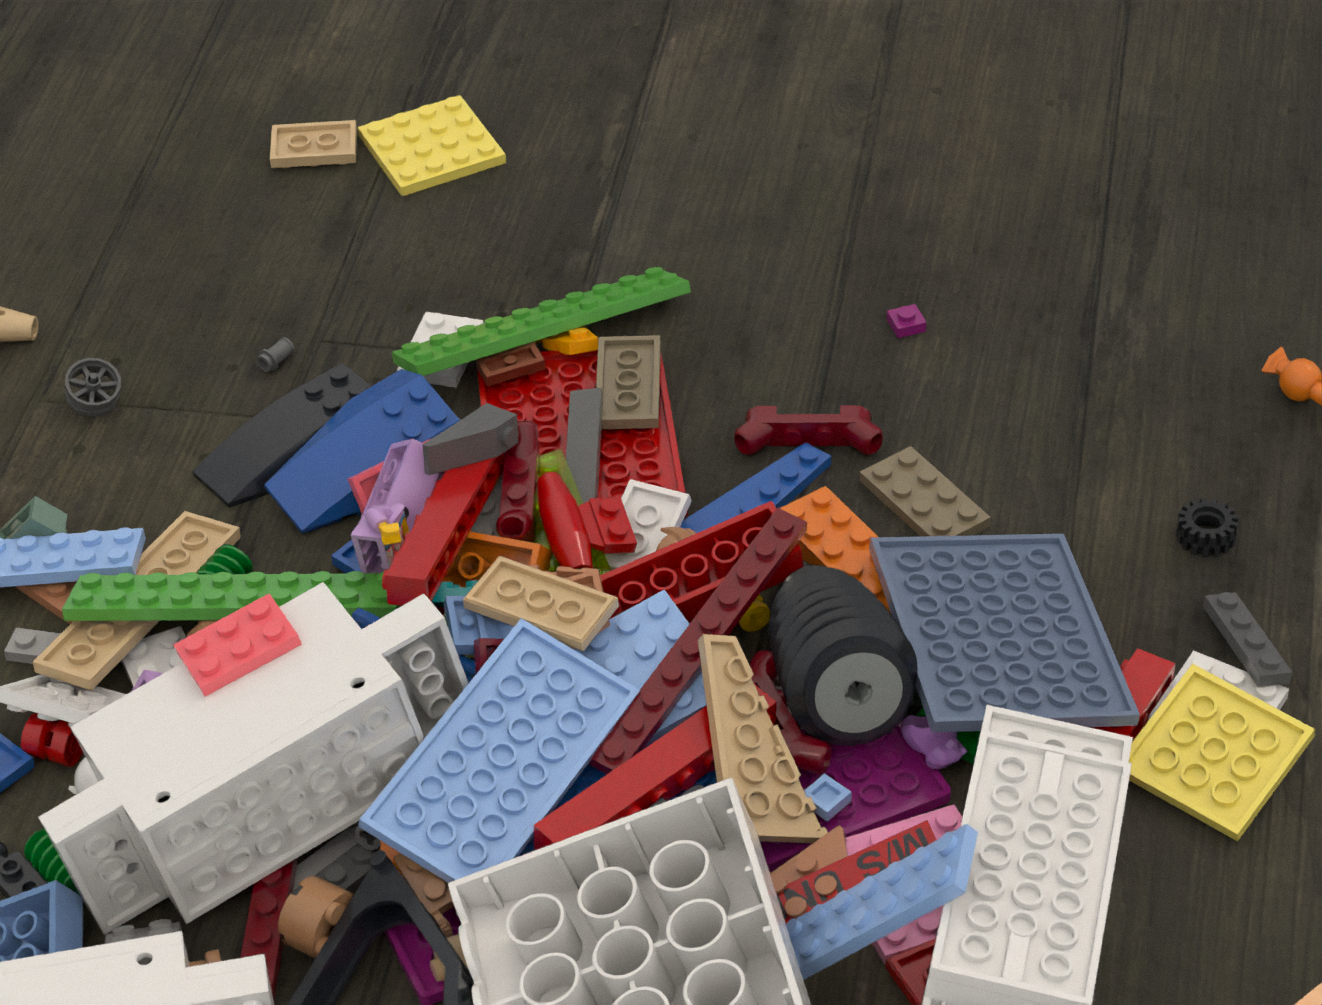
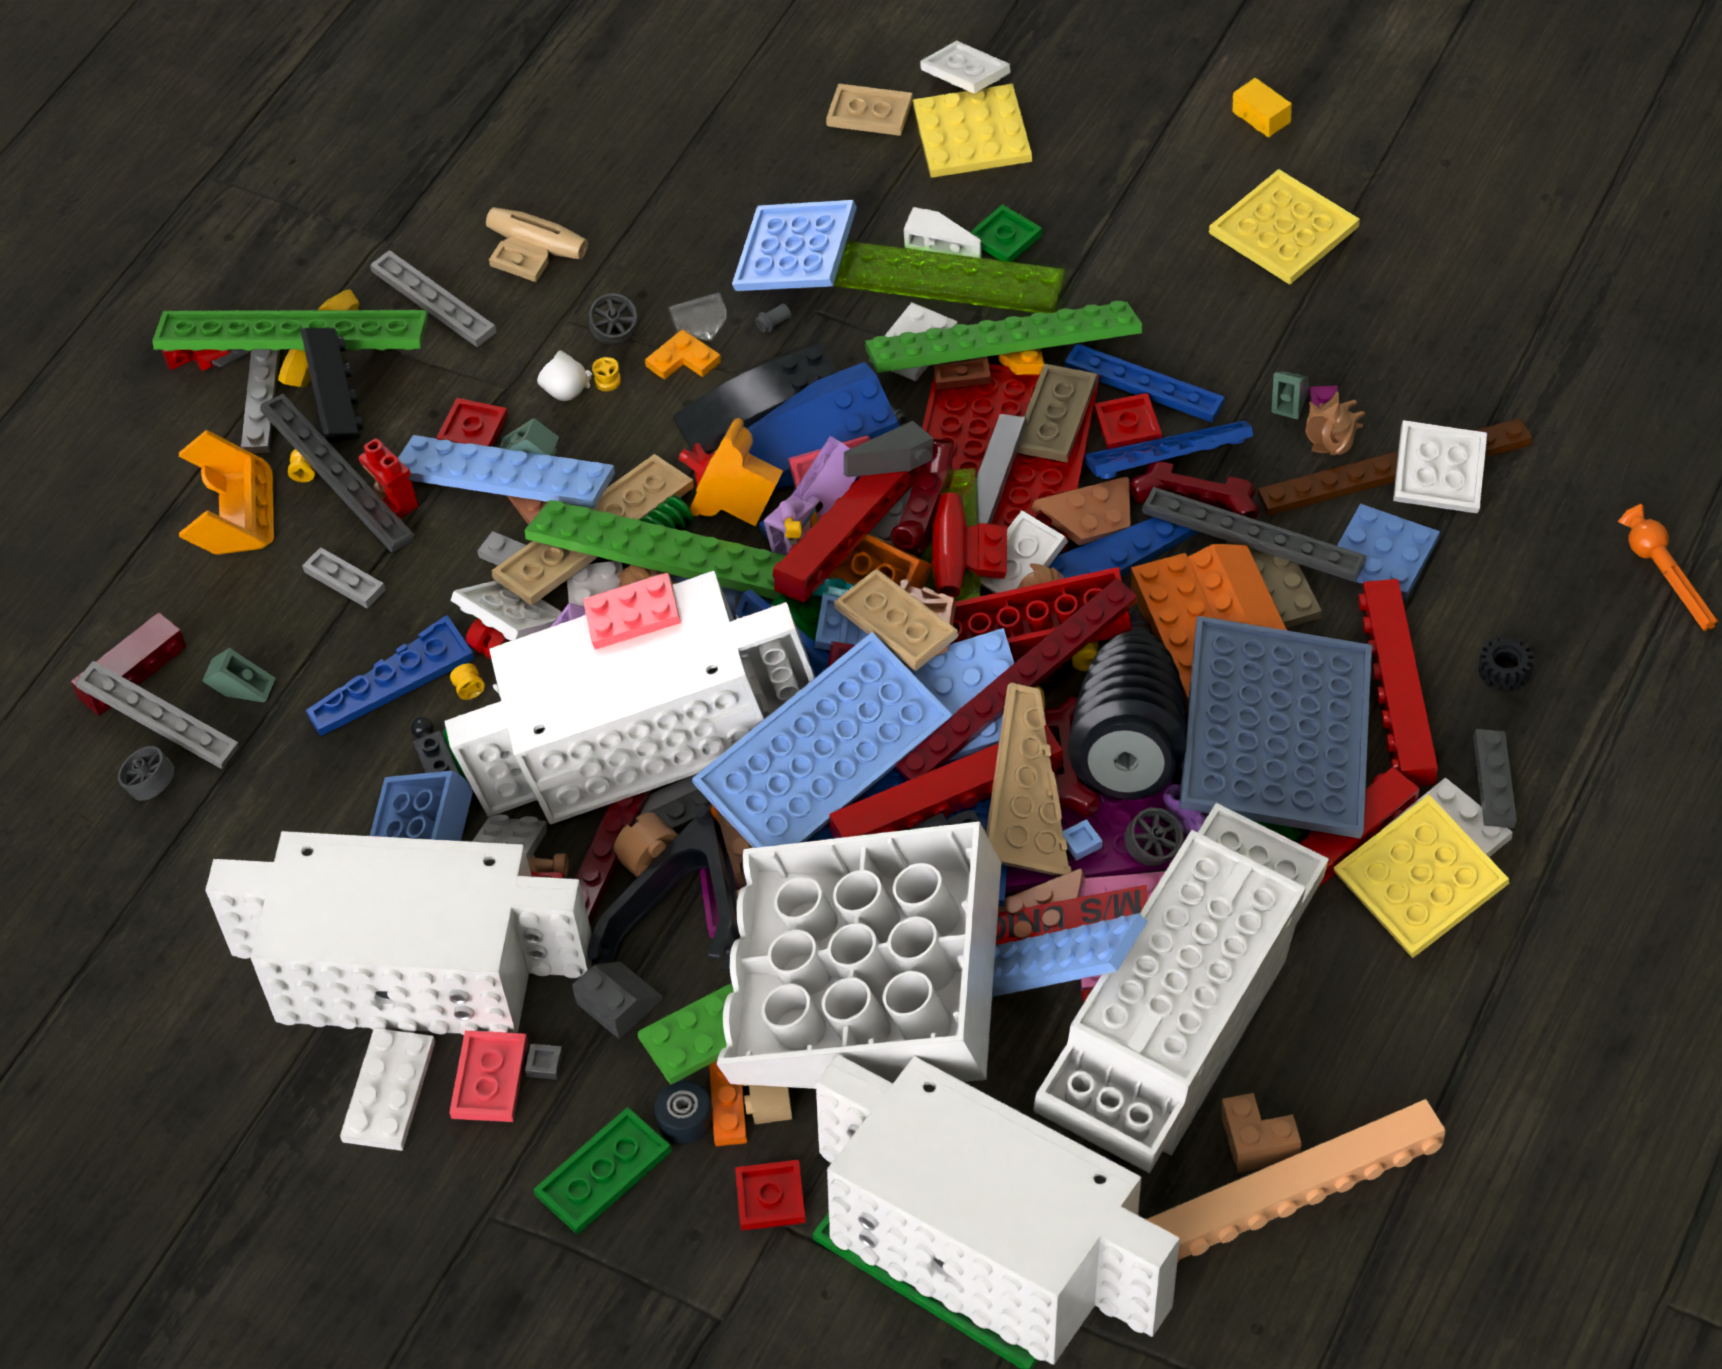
camera: 20 degrees right, 10 degrees up
none -> yellow wheel [450,663,485,700]
none -> white helmet [537,350,592,401]
none -> yellow wheel [592,357,621,392]
none -> light orange plate [645,329,721,380]
none -> clear slope [669,292,728,341]
none -> light orange piece [679,418,783,526]
none -> light blue plate [732,200,857,291]
none -> clear neon green plate [833,241,1064,314]
none -> white slope [904,207,982,262]
none -> white plate [920,41,1010,94]
none -> green plate [970,204,1042,265]
none -> nougat wing [1032,476,1130,545]
none -> blue plate [1064,344,1225,423]
none -> blue wing [1085,420,1253,479]
none -> red plate [1094,393,1162,449]
none -> dark grey wheel [1124,808,1183,866]
none -> dark grey tile [1142,487,1367,582]
none -> orange slope [1188,544,1287,631]
none -> light yellow plate [1209,169,1360,285]
none -> yellow brick [1233,78,1292,138]
none -> reddish brown plate [1258,418,1532,516]
none -> sand green slope [1271,371,1309,419]
none -> medium nougat hair [1305,391,1365,455]
none -> medium blue plate [1337,504,1440,599]
none -> red brick [1358,579,1438,786]
none -> white plate [1393,420,1487,513]

